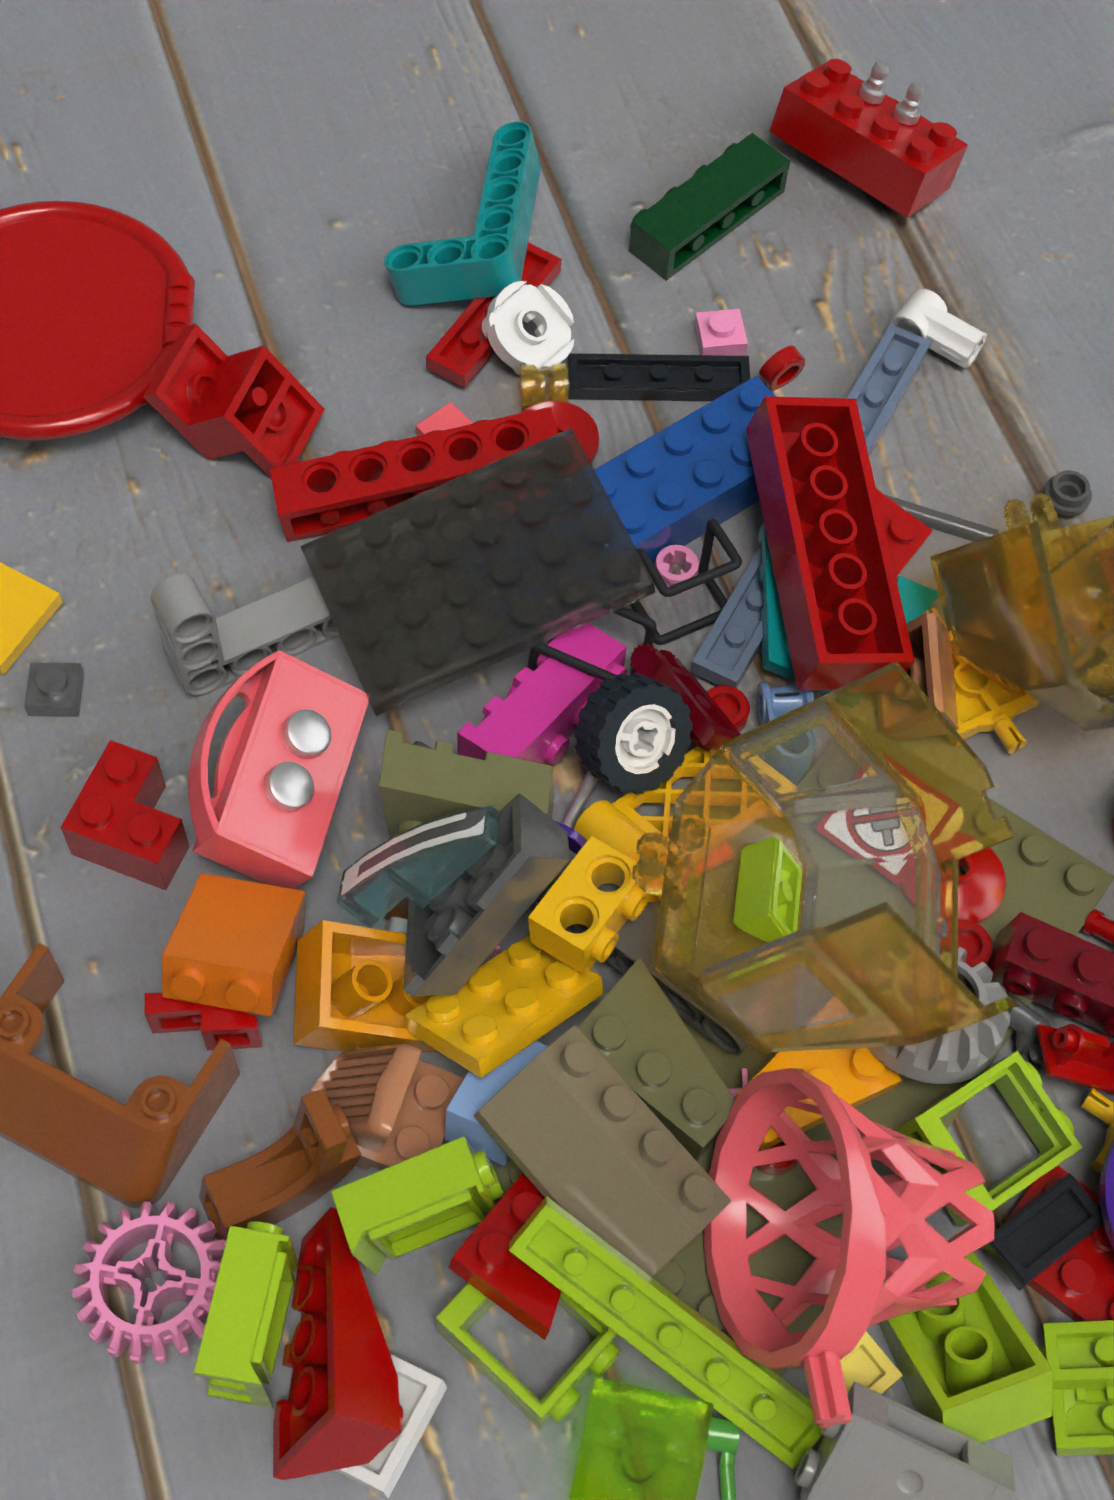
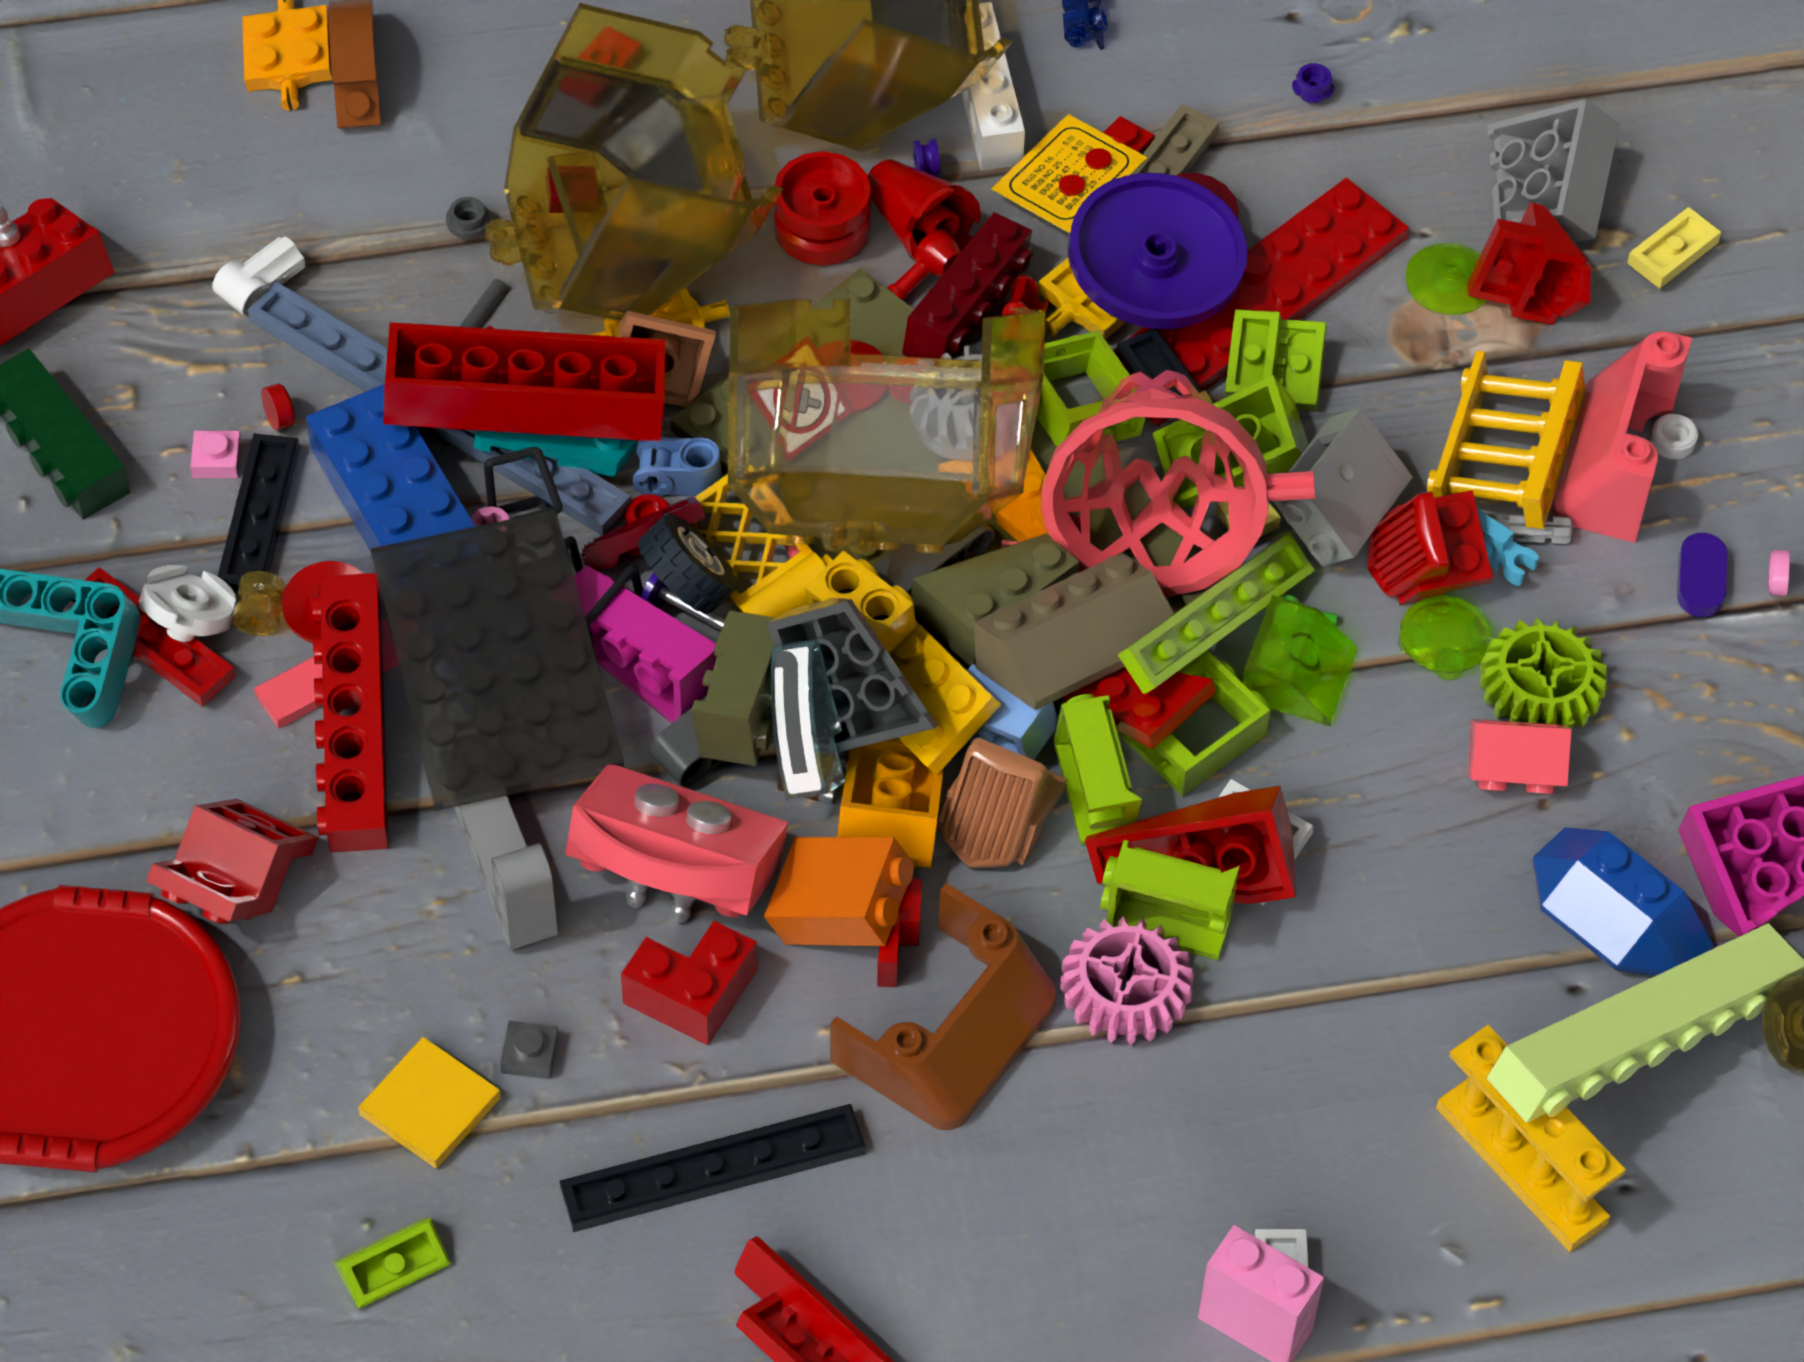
camera: 80 degrees left, 5 degrees down
dark orange arch [199,1089,362,1241] -> none
lime slope [733,836,802,951] -> none

